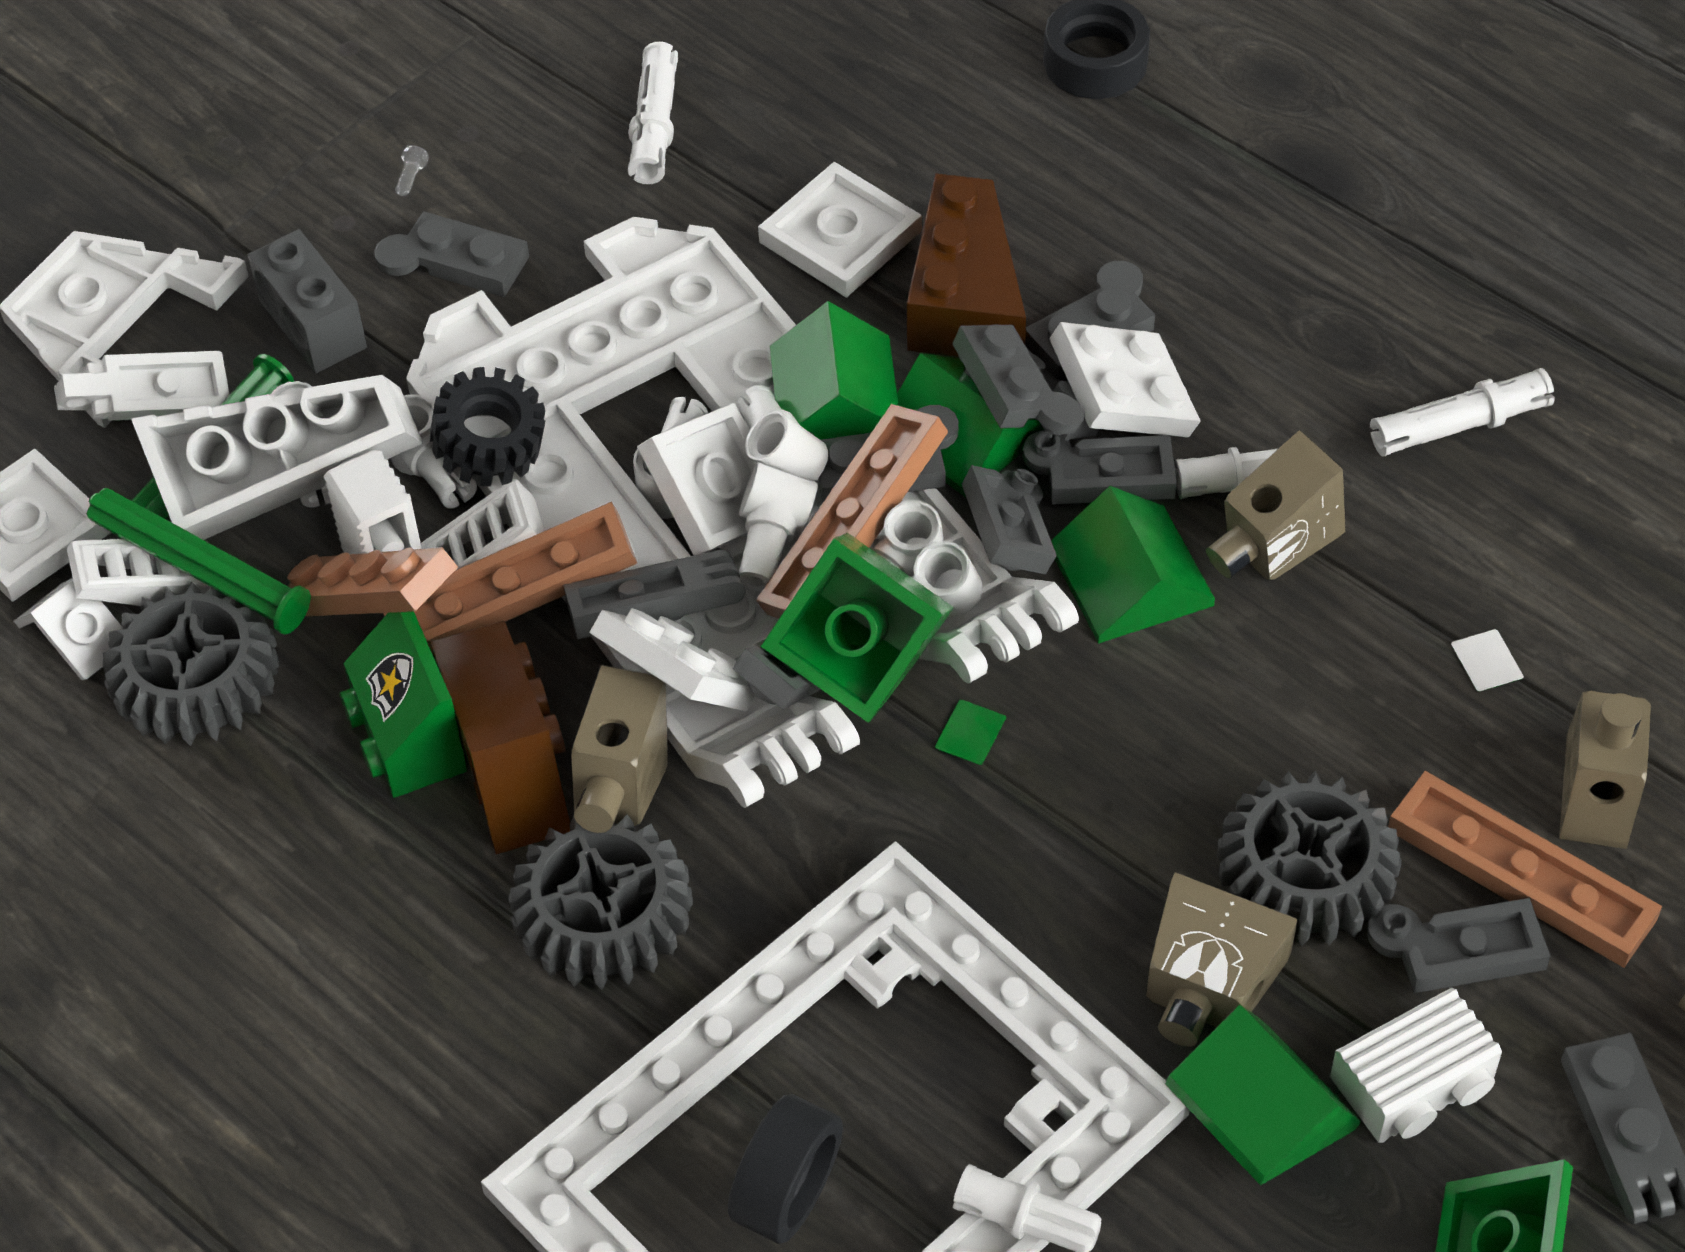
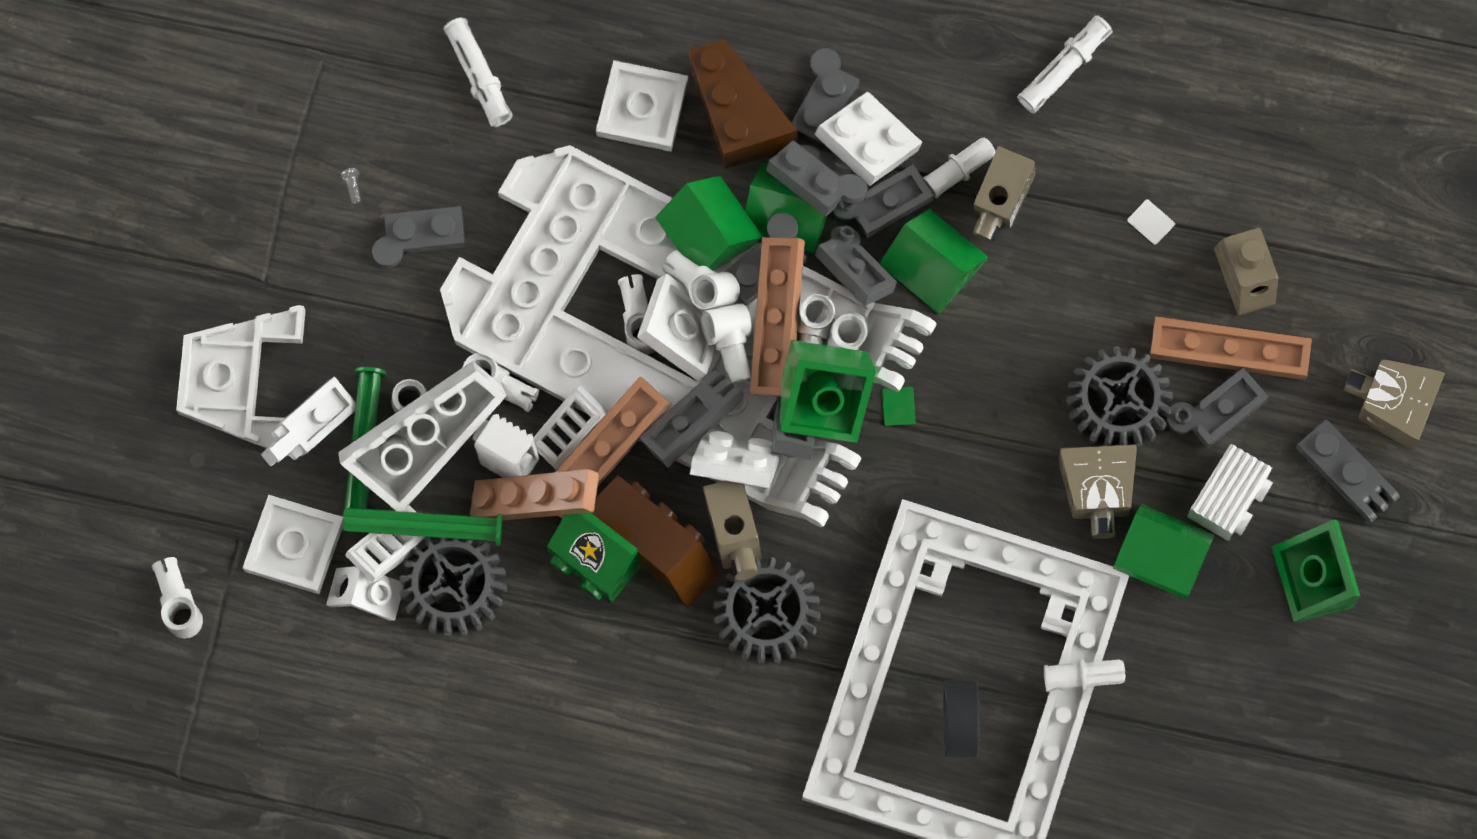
camera: 25 degrees left, 20 degrees up
dark grey brick [248,229,367,373] -> none
black tyre [430,367,546,487] -> none

